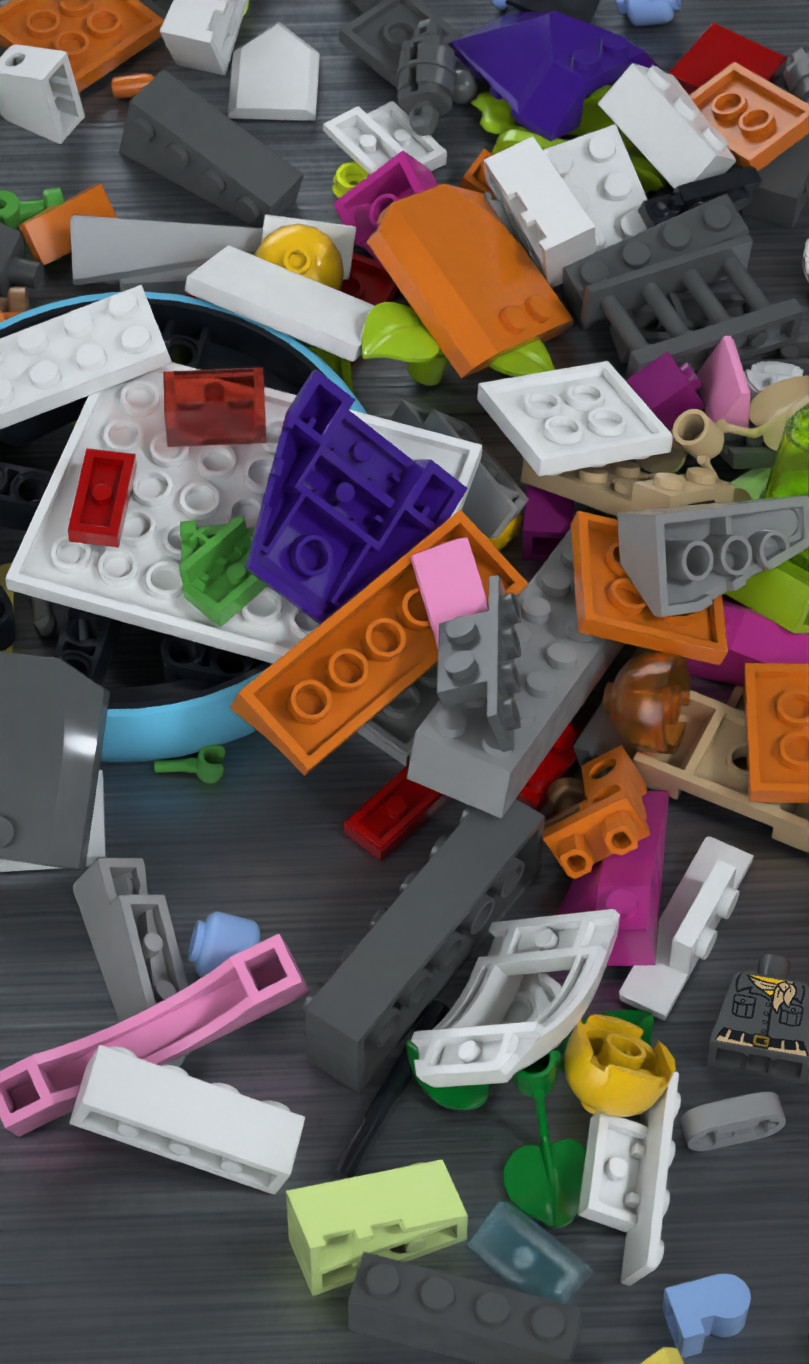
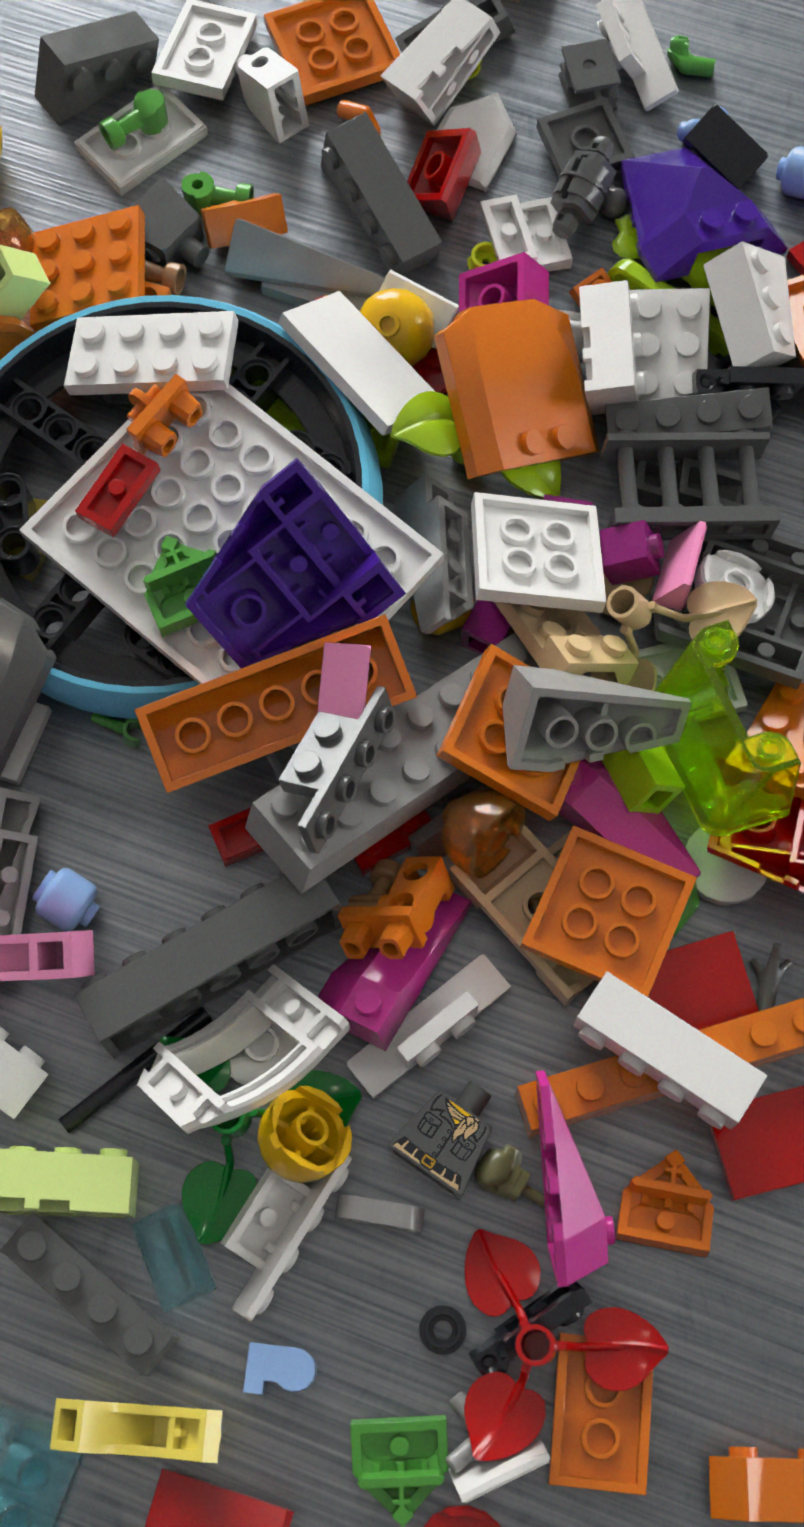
camera: 25 degrees right, 15 degrees up
clear red brick [163,367,267,447] -> none
none -> orange hips [126,374,203,457]
none -> red slope [407,128,481,222]

